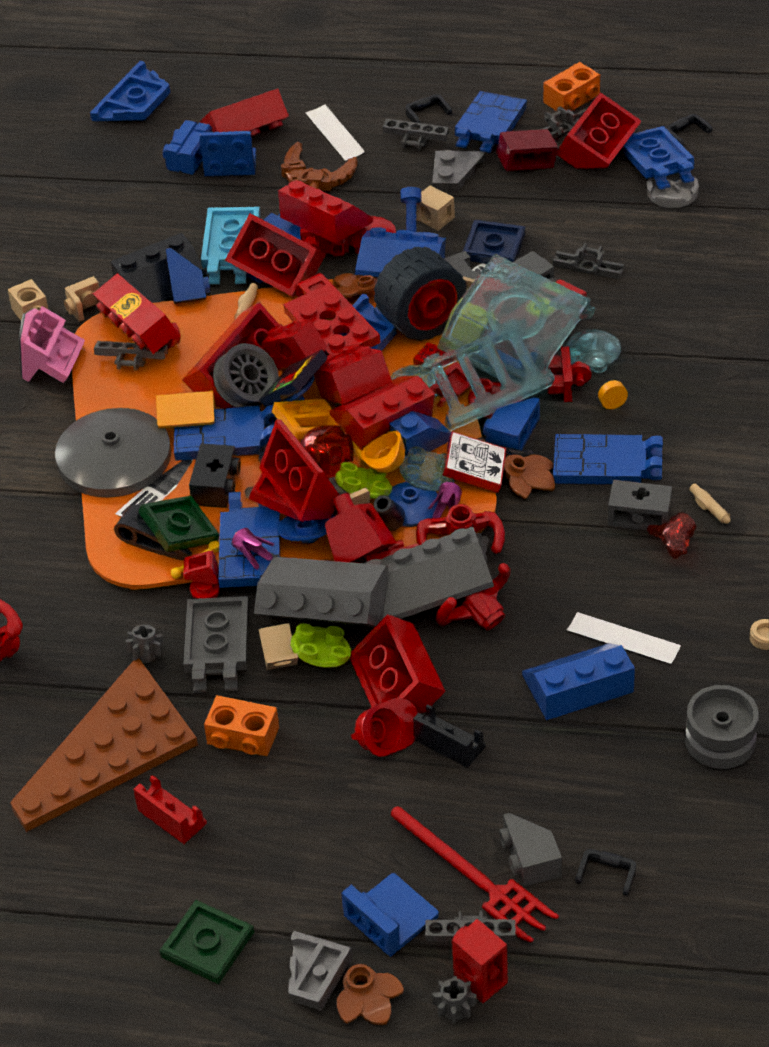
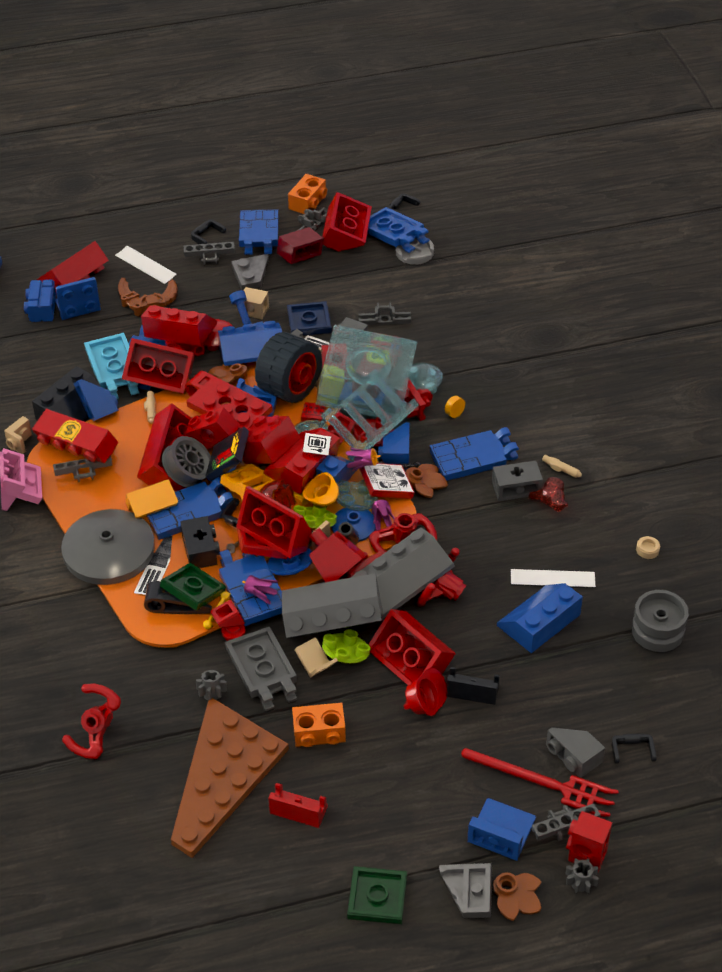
camera: 25 degrees left, 0 degrees up
none -> white sticker [303,433,331,455]
none -> flat silver piece [346,448,381,471]

